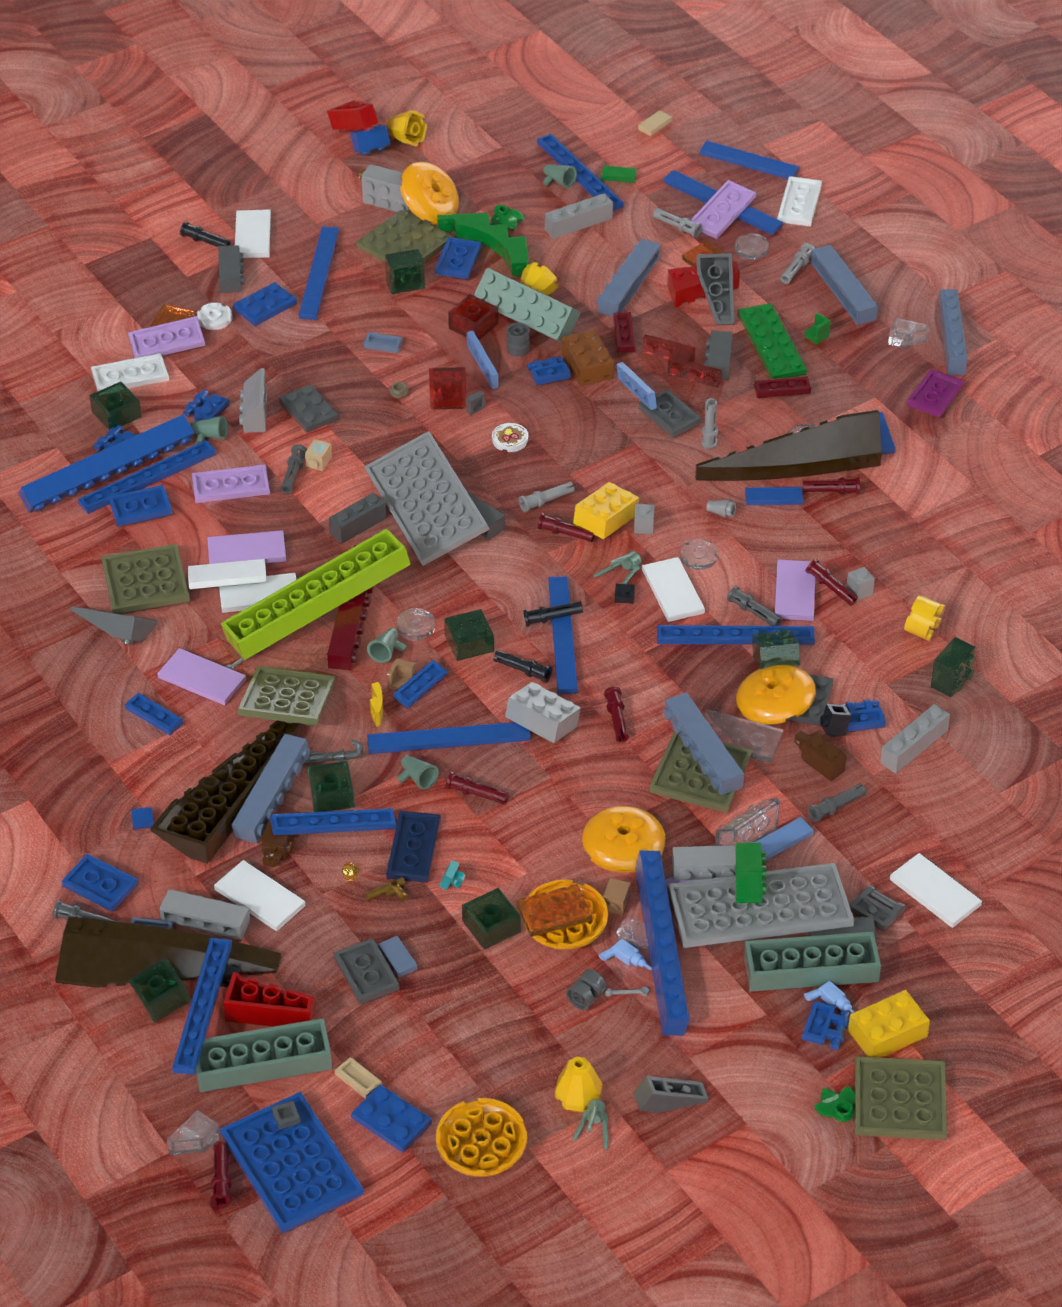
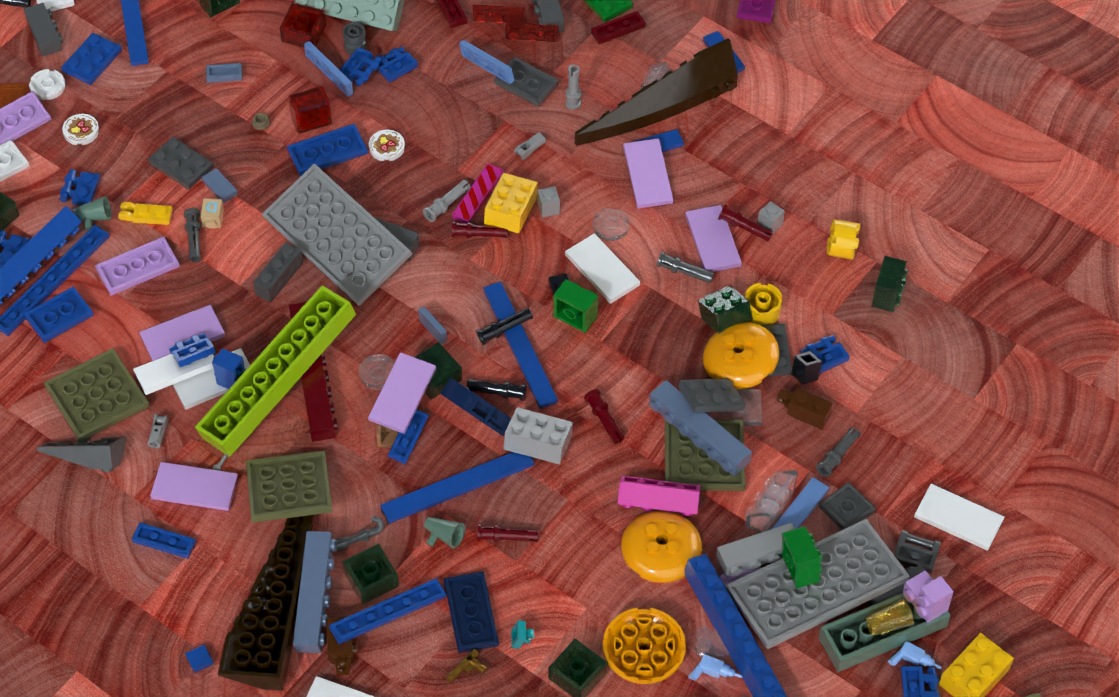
camera: 20 degrees left, 10 degrees up
light grey slope [239,368,267,433] -> none
clear yellow hinge [342,862,359,880] -> none
sand green piece [367,628,407,663] -> none
yellow slope [370,682,383,727] -> none
dark grey plate [466,390,485,415] -> none
clear orange plate [517,884,592,937] -> none
dark orange piece [561,329,614,387] -> none
sand green plant [594,551,641,584] -> none
medium nougat brick [603,878,630,915] -> none
blue tile [657,625,815,645] -> none
light grey cone [707,500,736,518] -> none
dark red pin [803,477,860,494] -> none
light grey brick [880,704,950,773] -> none
none -> tile [62,114,99,145]
none -> yellow hinge [118,202,173,225]
none -> light grey bar [147,414,169,449]
none -> blue plate [168,333,216,367]
none -> sand blue tile [201,168,238,203]
none -> blue brick [212,348,245,389]
none -> blue plate [287,124,368,176]
none -> blue plate [339,47,382,86]
none -> lavender tile [368,352,436,434]
none -> sand blue tile [418,306,447,345]
none -> dark blue slope [440,378,511,436]
none -> dark pink tile [452,164,504,223]
none -> light grey bar [514,132,546,160]
none -> green brick [553,279,598,333]
none -> dark pink brick [617,475,701,516]
none -> lavender tile [623,138,673,209]
none -> dark grey plate [678,379,746,412]
none -> yellow brick [743,283,782,325]
none -> dark grey tile [819,482,876,530]
none -> clear yellow plant [865,598,914,636]
none -> lavender brick [903,571,954,623]

